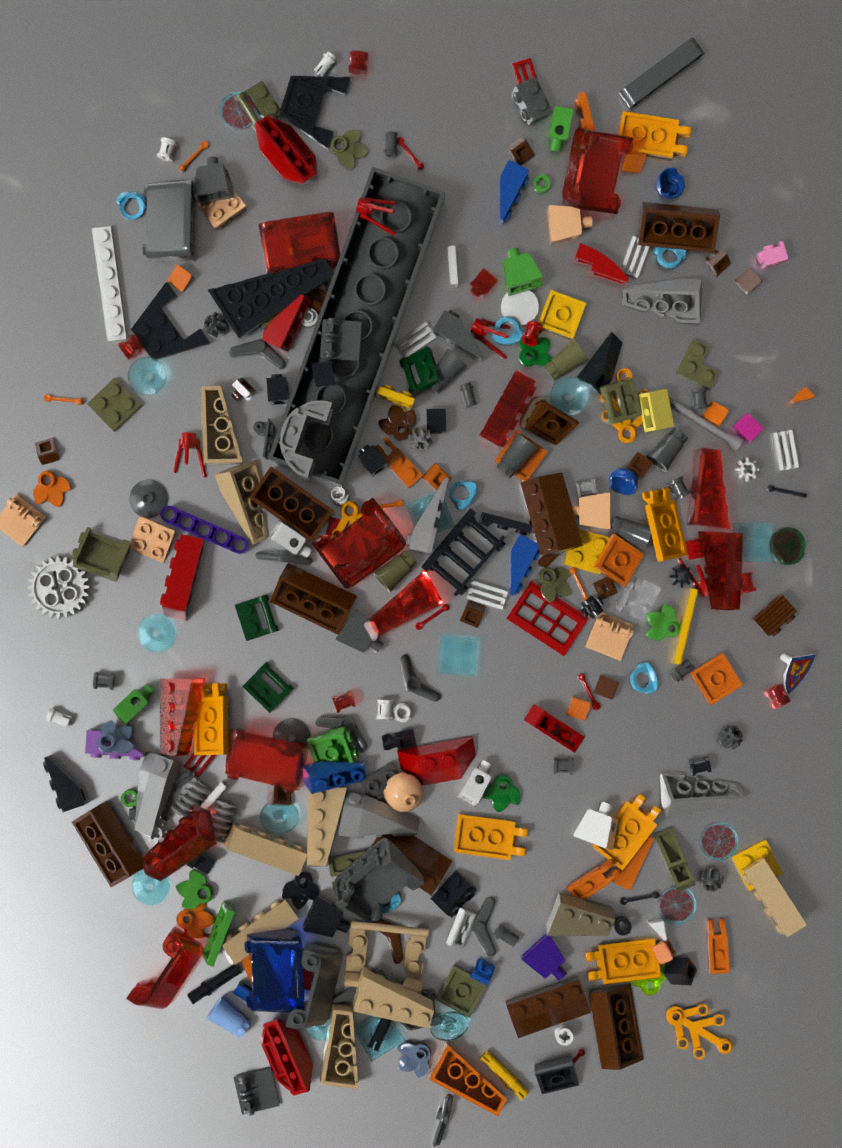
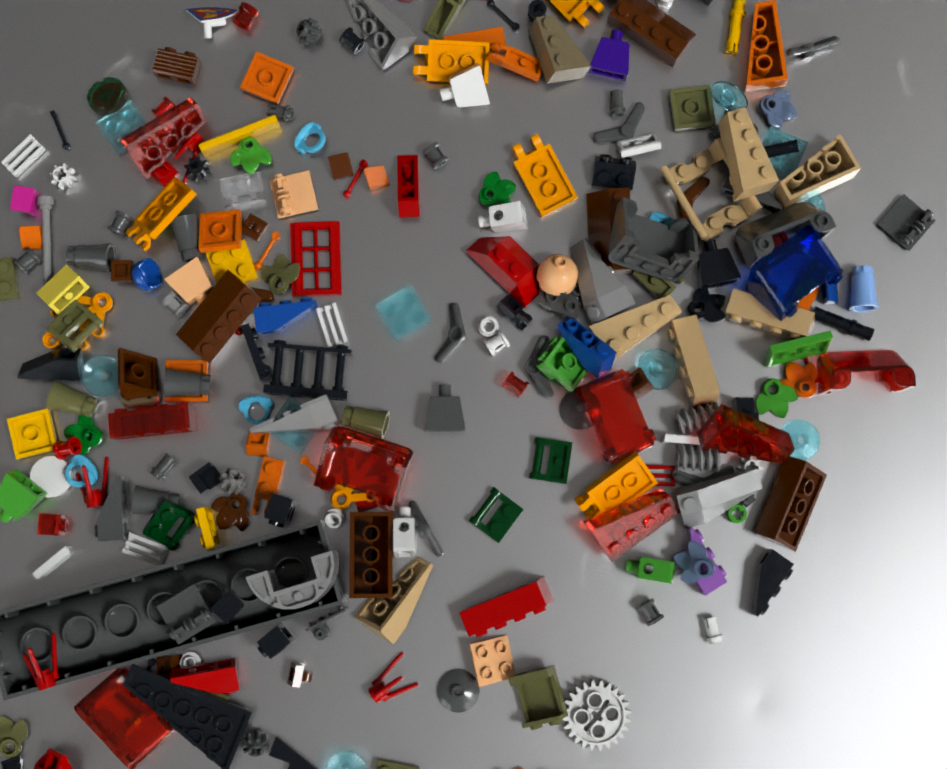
camera: 125 degrees left, 5 degrees down
clear light blue dish [138,614,176,652] -> none
dark purple beam [160,506,249,554] -> none
tan wedge [201,386,243,465] -> none
dark grey piece [229,339,285,369] -> none
red wedge [261,1019,313,1096] -> none
reddish brown slope [270,563,357,635] -> none
clear red wedge [364,570,444,641] -> none
red hinge [415,604,450,630] -> none
reddish brown slope [460,600,486,628] -> none
blue tile [470,959,495,986] -> none
black gear [580,596,604,619] -> none
clear red wedge [687,448,730,529] -> none

